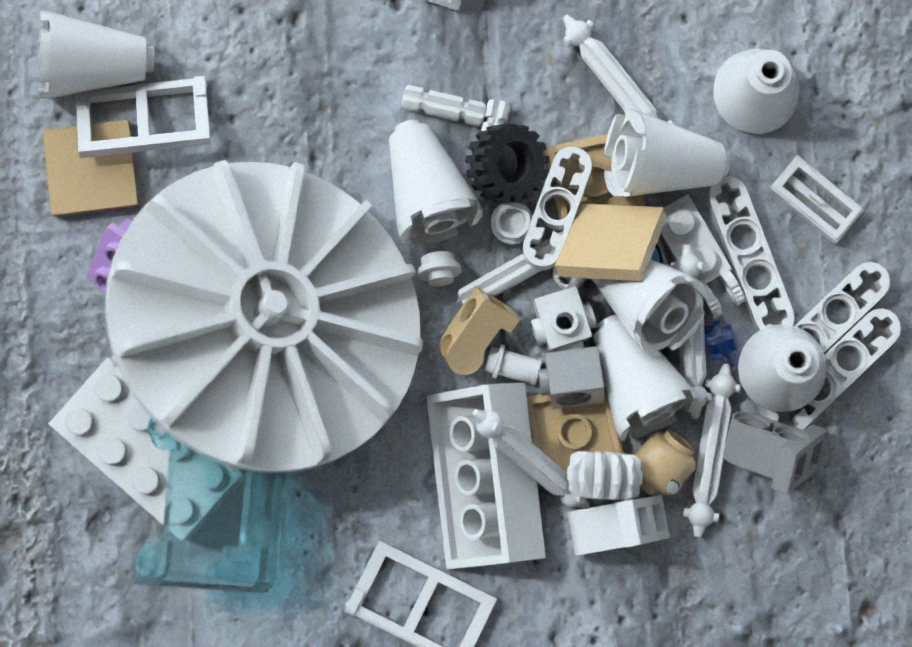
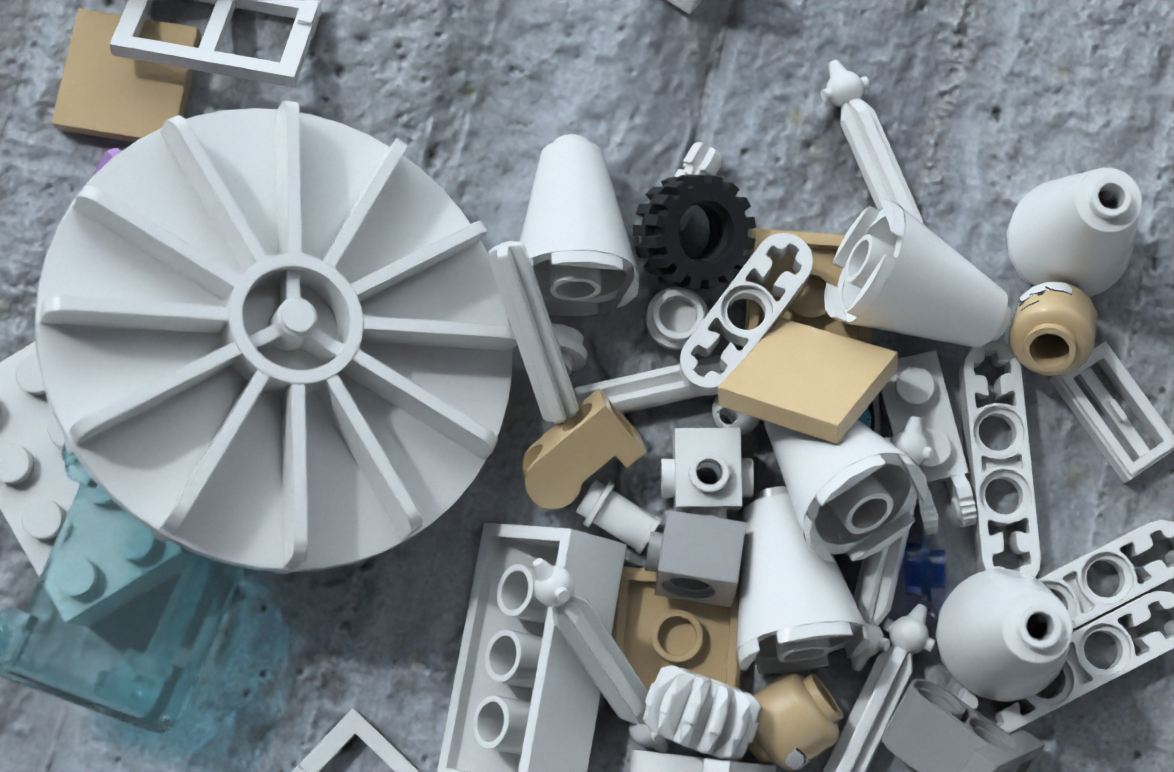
camera: 20 degrees right, 5 degrees down
white axle [401,85,486,127] -> none
none -> white axle [488,240,579,424]
none -> tan head [1010,281,1097,376]

